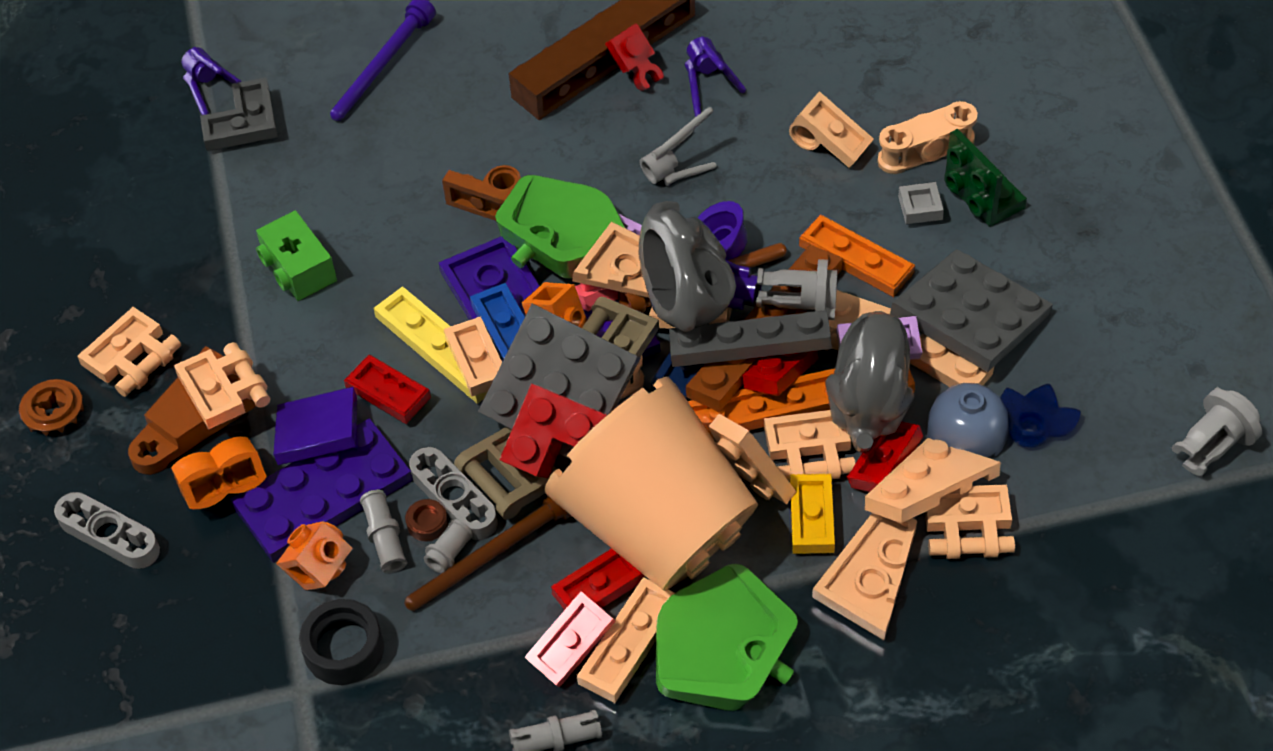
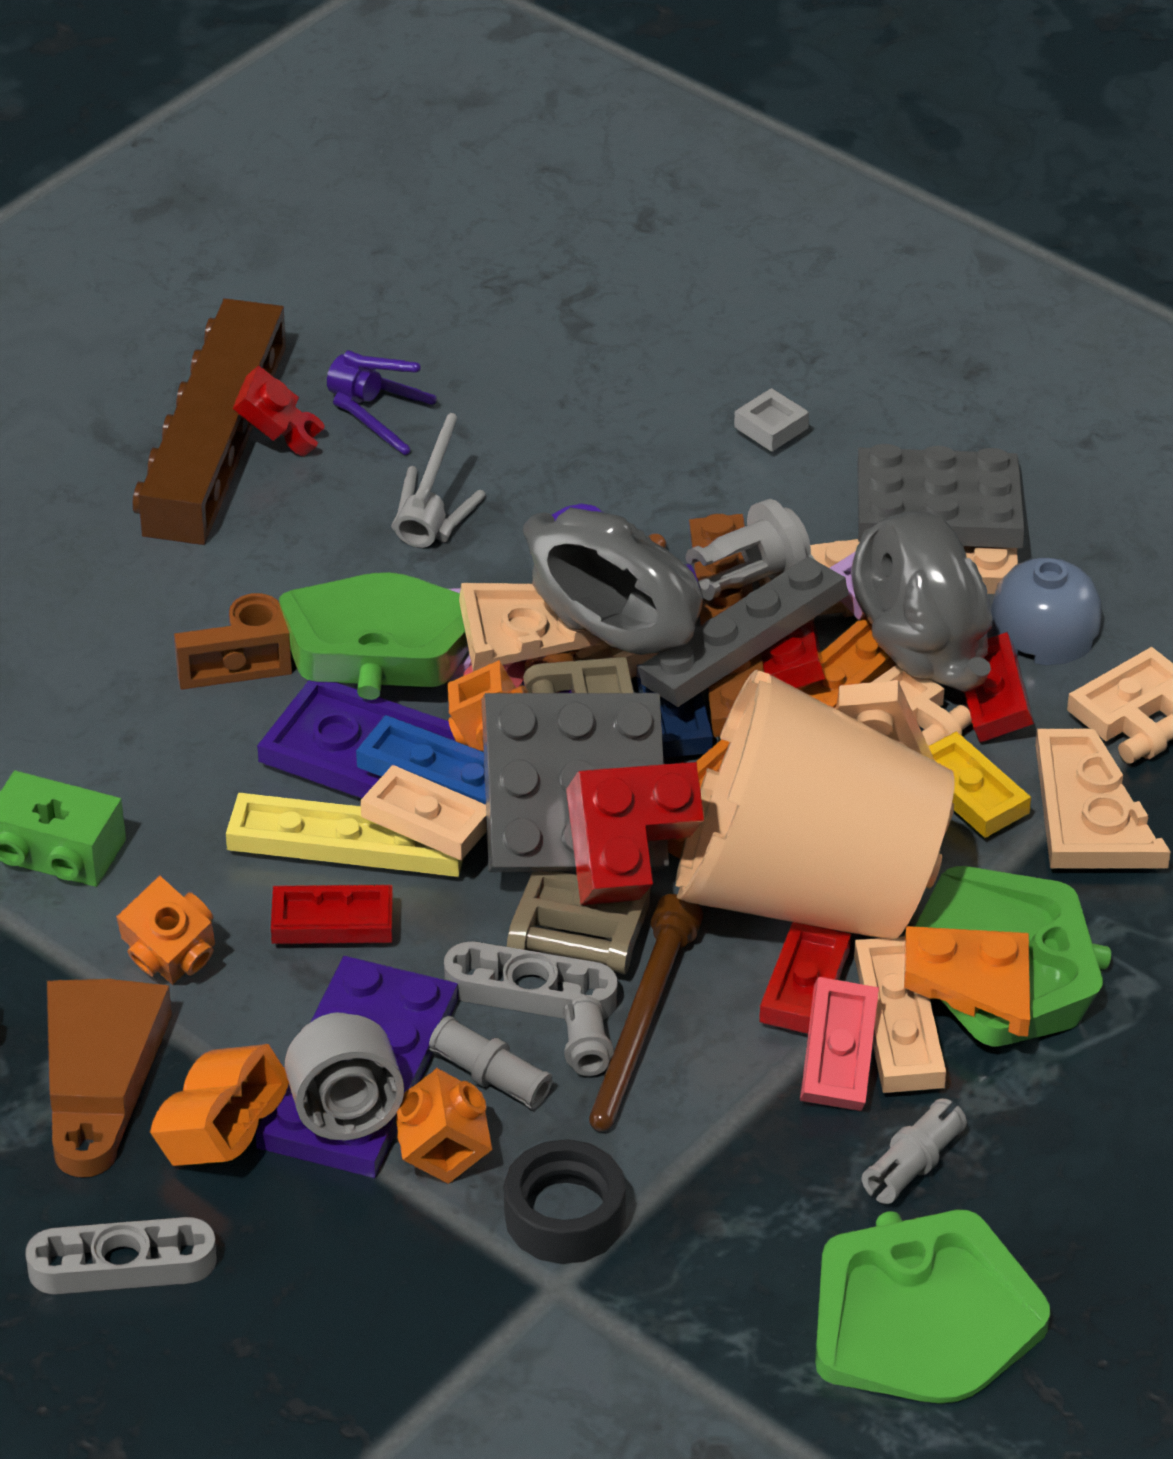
camera: 40 degrees left, 10 degrees down
light nougat plate [174,342,271,429] -> none
dark purple tile [273,387,357,465] -> none
copper tile [405,499,448,541] -> none
light nougat plate [789,91,874,168] -> none
orange tile [799,214,915,297] -> none
light nougat wing [865,438,1000,523] -> none
light nougat piece [877,102,978,174] -> none
dark green bracket [944,129,1027,227] -> none
clear blue plate [1000,384,1081,447] -> none
none -> orange brick [116,876,215,985]
none -> light grey piece [285,1012,404,1140]
none -> orange wing [904,926,1030,1037]

